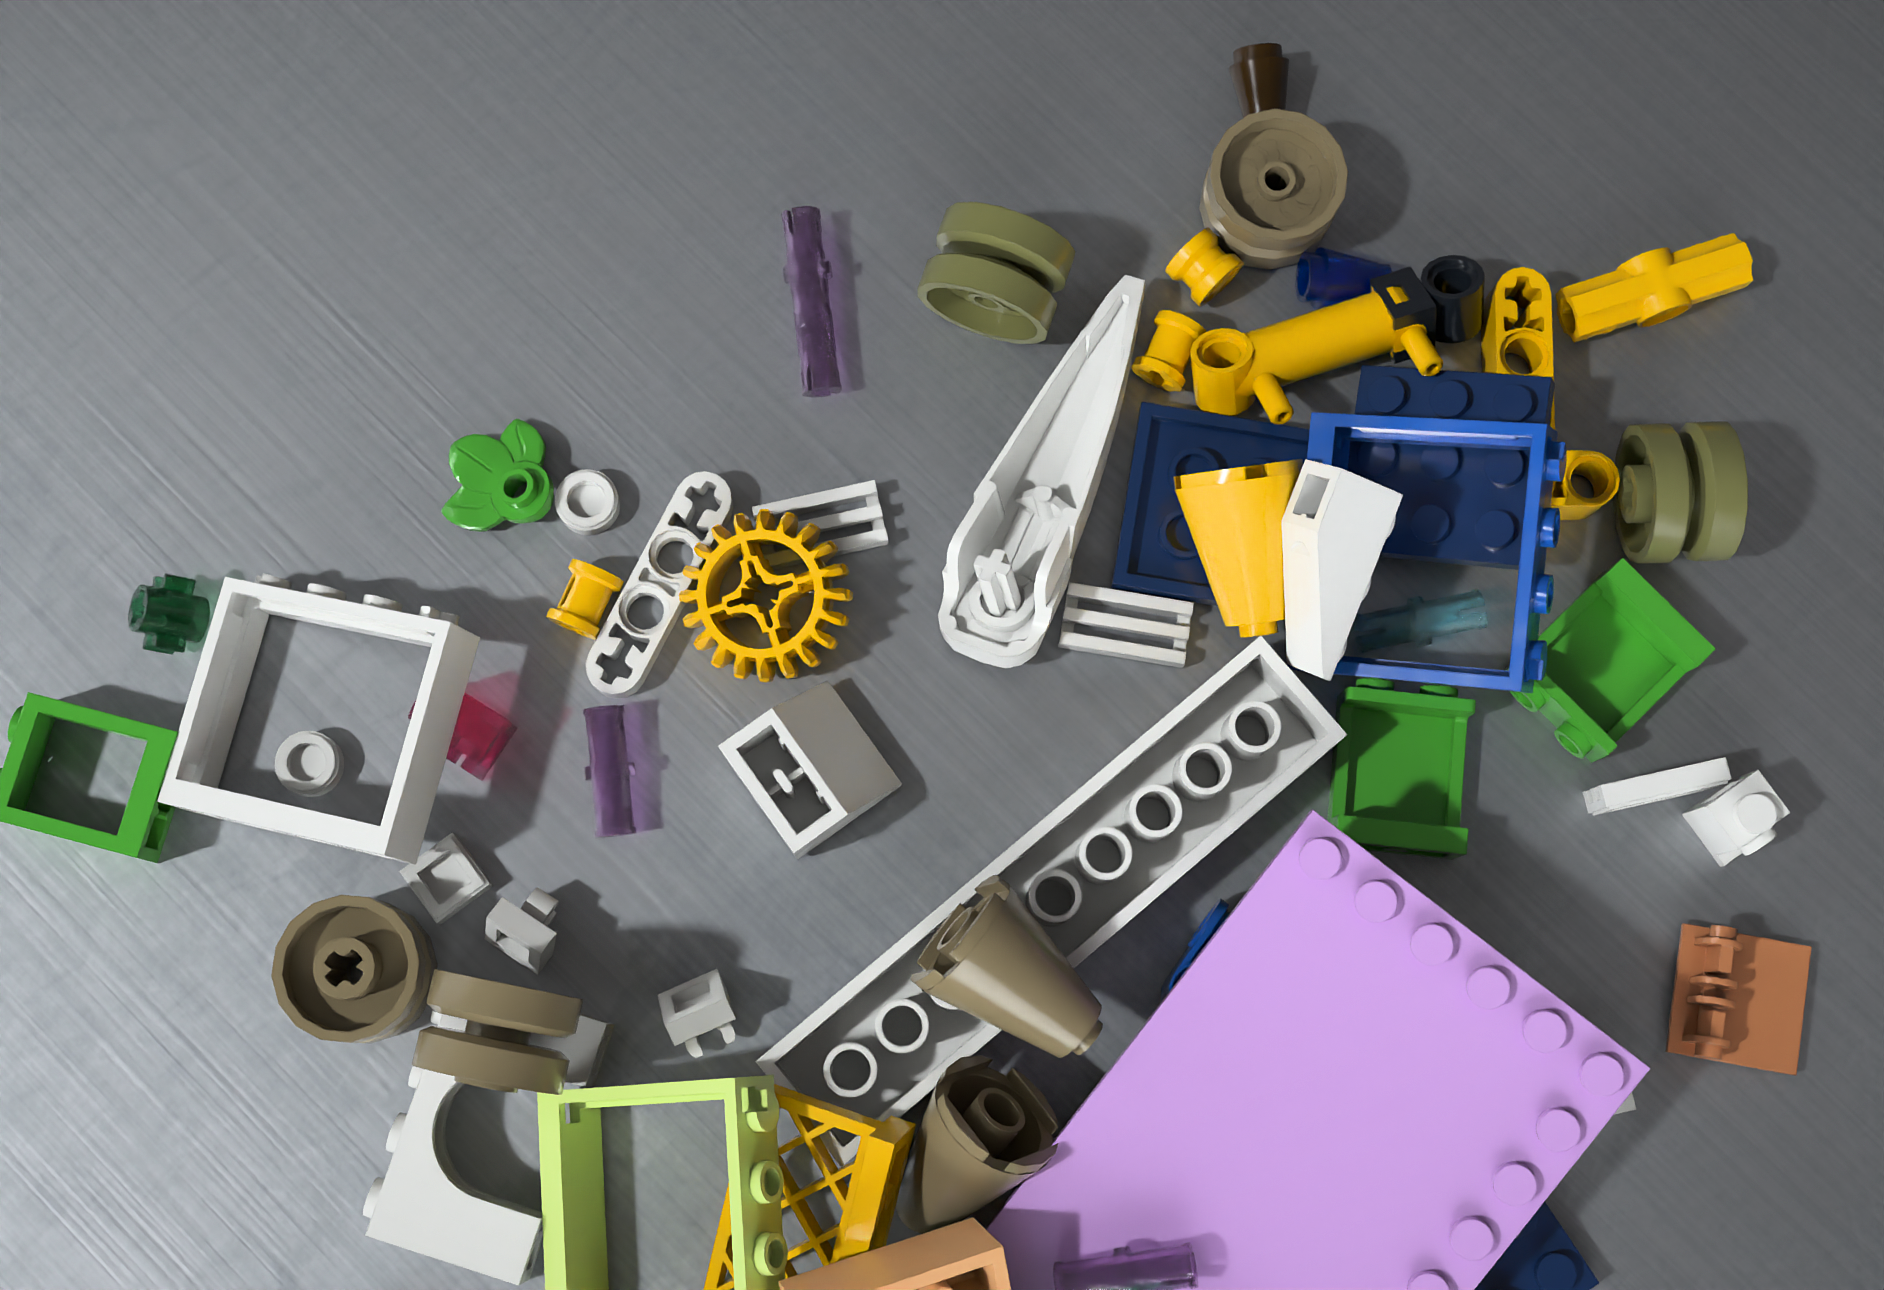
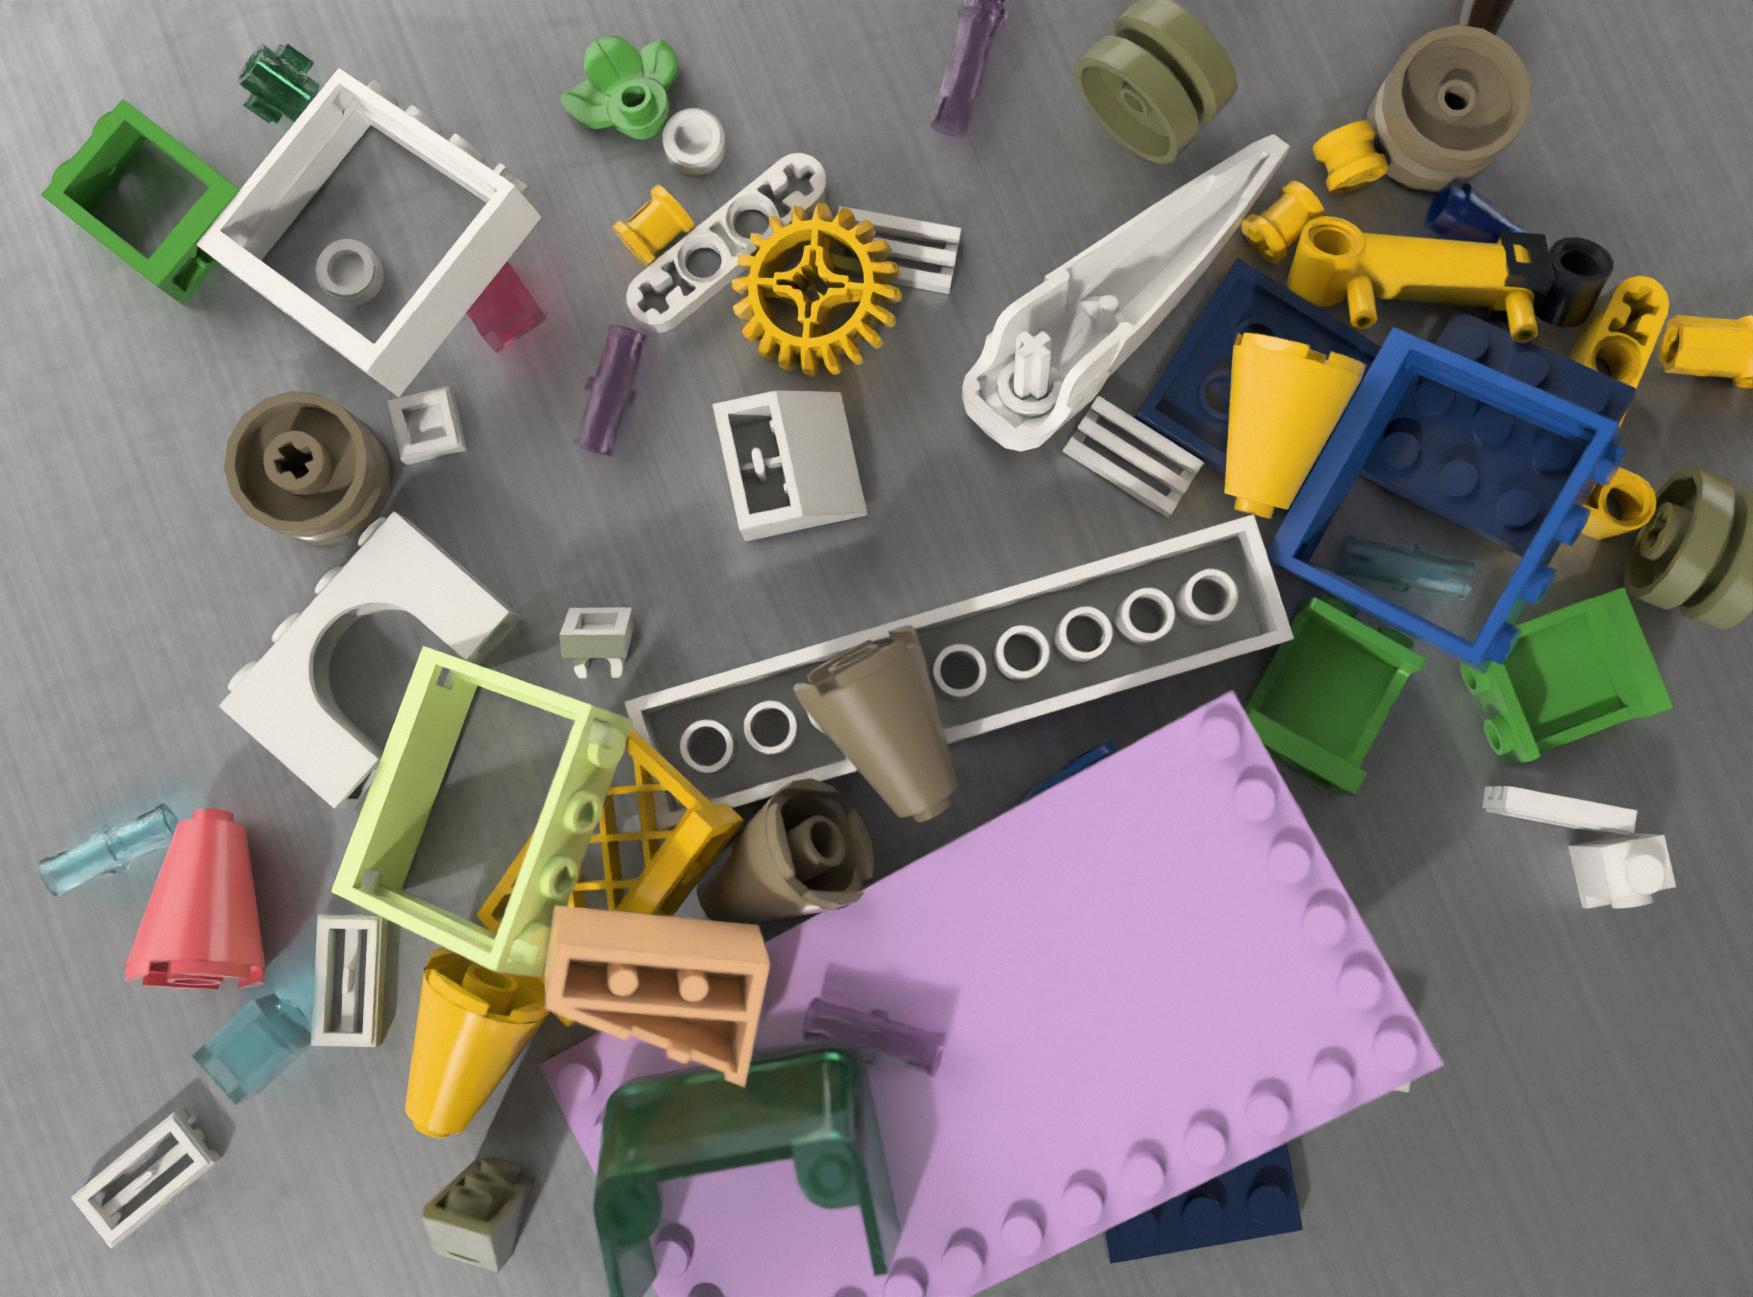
camera: 25 degrees right, 5 degrees up
dark tan wheel [412,969,583,1095] -> none
white tile [484,887,559,975] -> none
white slope [1281,459,1403,681] -> none
nougat hinge [1665,923,1812,1076] -> none

